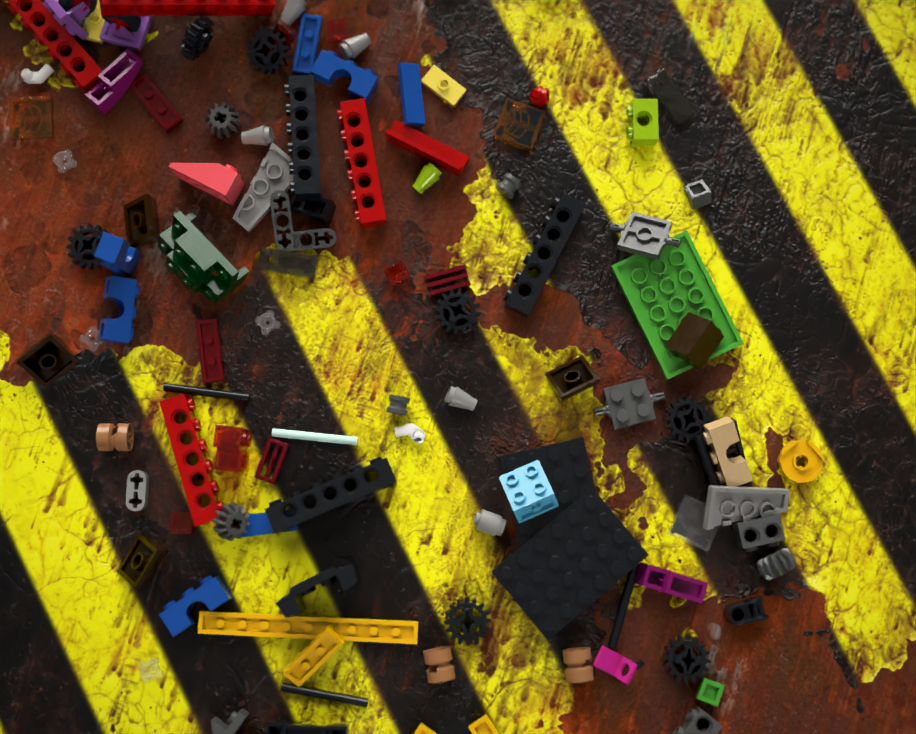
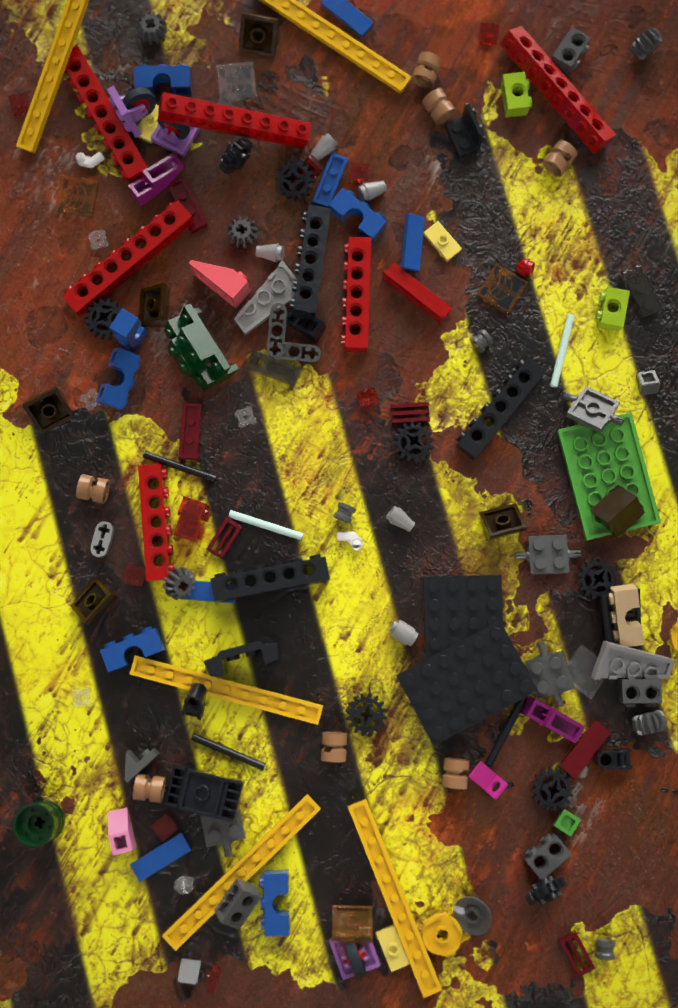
camera: 15 degrees right, 0 degrees up
yellow plate [283,626,344,687] -> none
lime cone [412,162,442,194] -> none
medium azure bracket [499,460,559,523] -> none
none -> red brick [62,200,195,318]
none -> black piece [182,683,207,720]
none -> dark grey plate [525,641,575,708]
none -> light aqua bar [550,314,575,388]
none -> dark red tile [558,720,611,779]

